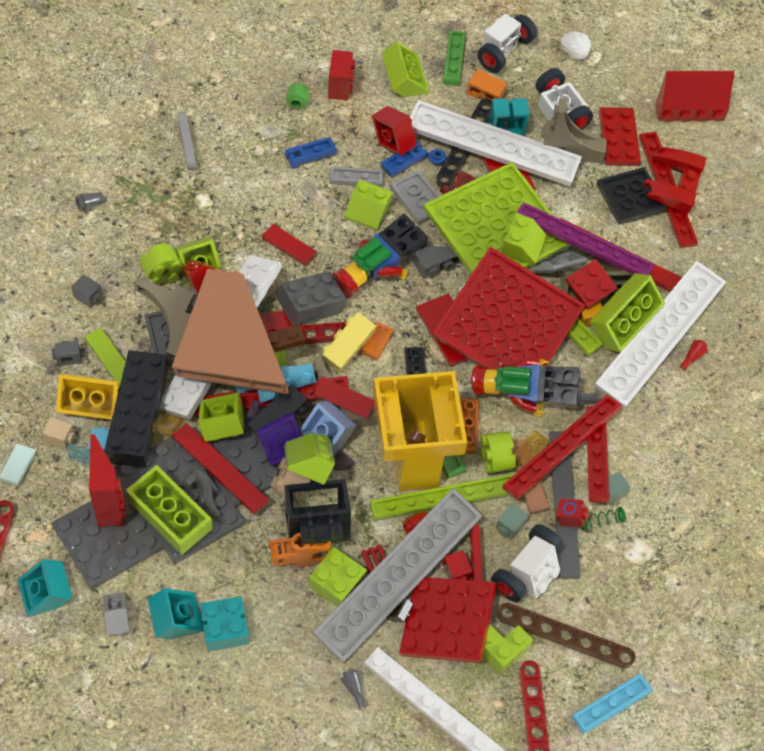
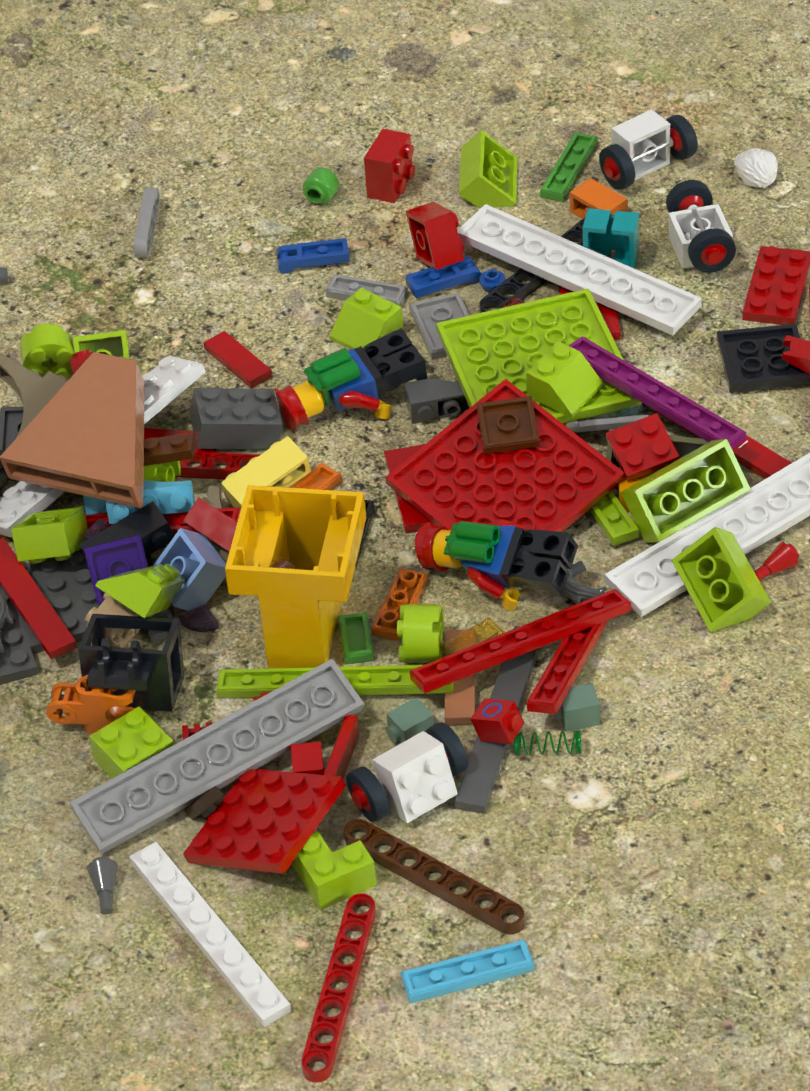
camera: 25 degrees right, 15 degrees down
dark tan arch [541,98,606,164] -> none
none -> reddish brown tile [476,396,540,454]
none -> lime slope [671,527,771,632]

